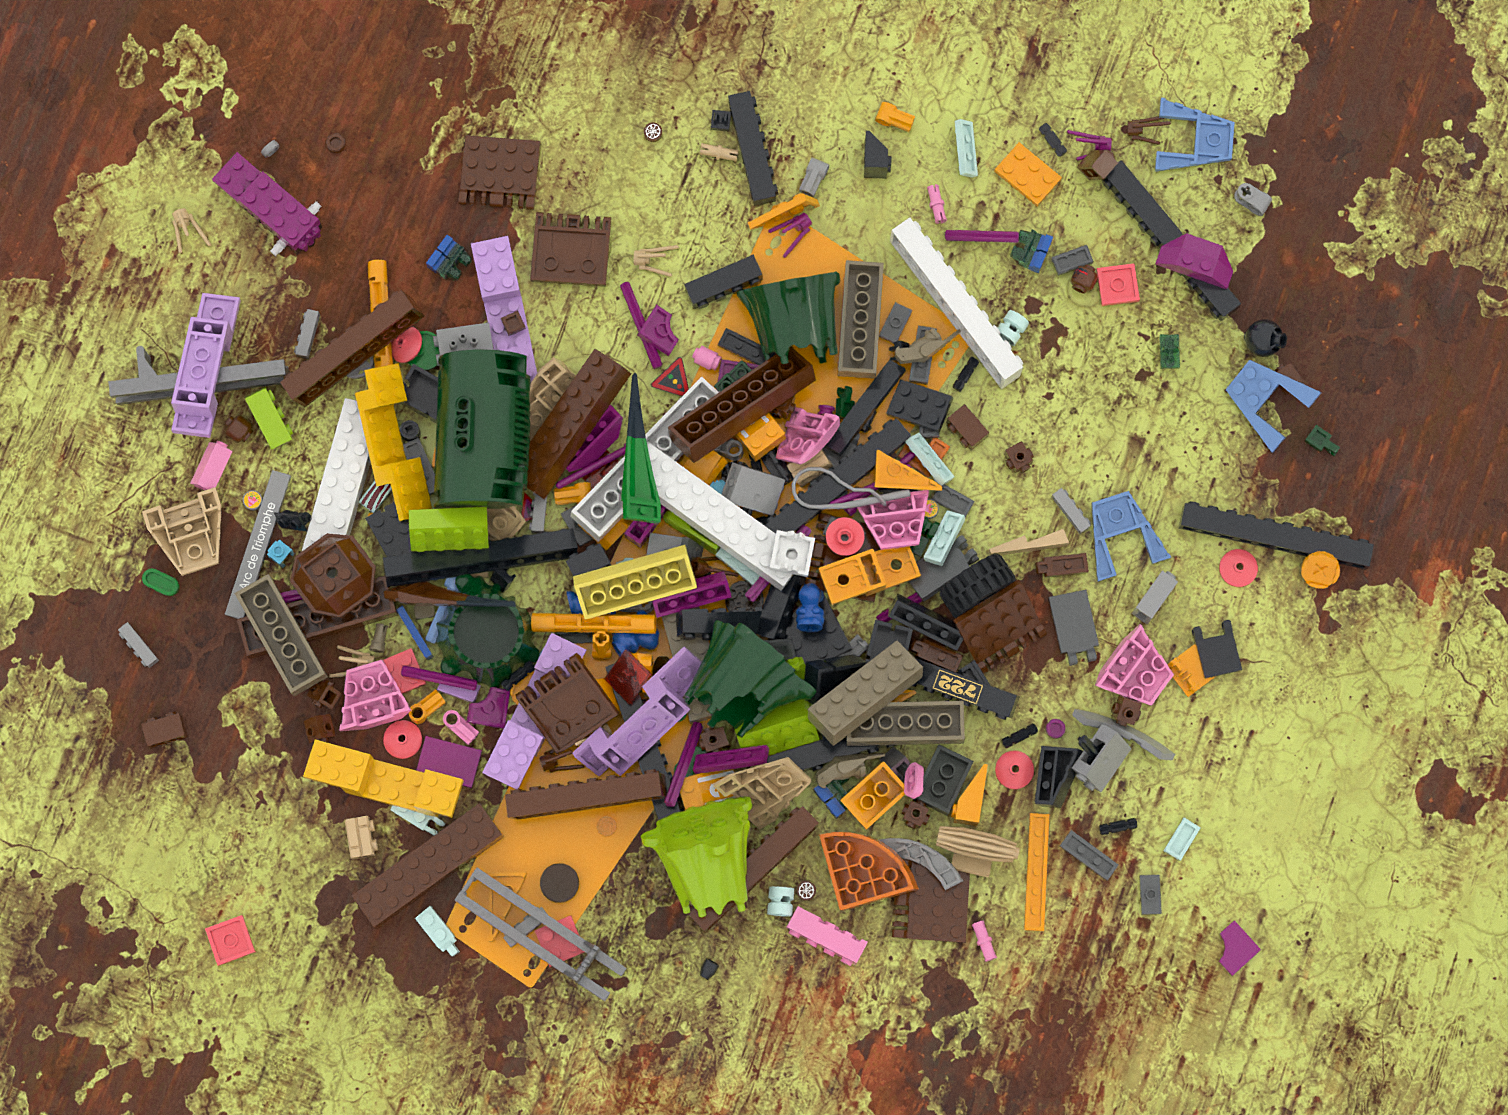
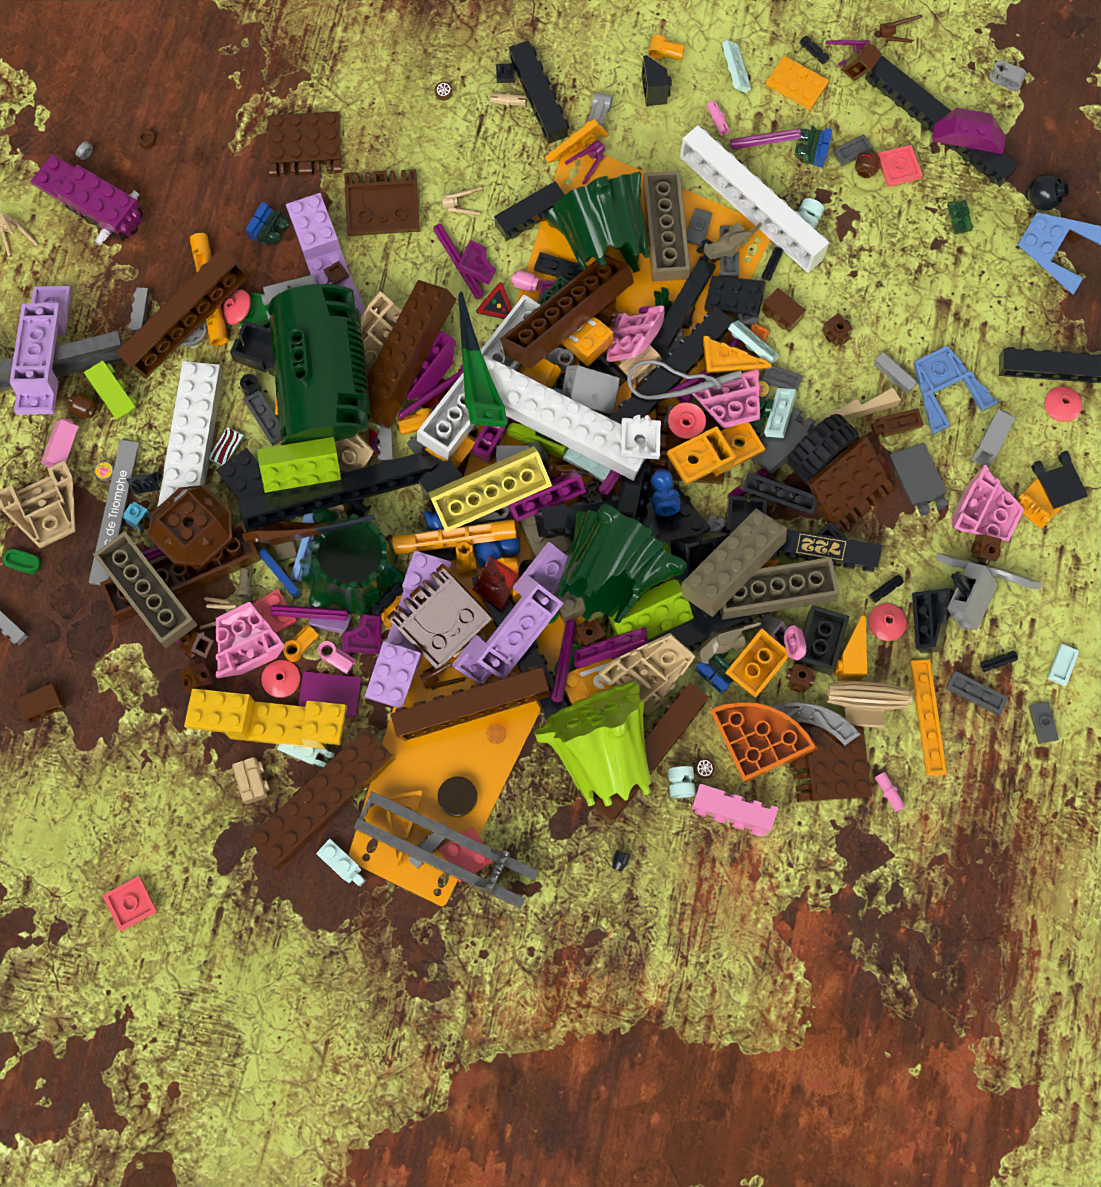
camera: 10 degrees left, 5 degrees down
yellow bracket [355,363,432,521] -> none
reddish brown hinge [909,639,963,673] -> none
magenta tile [1046,719,1066,739] -> none
medium blue wing [1155,98,1235,172] -> none

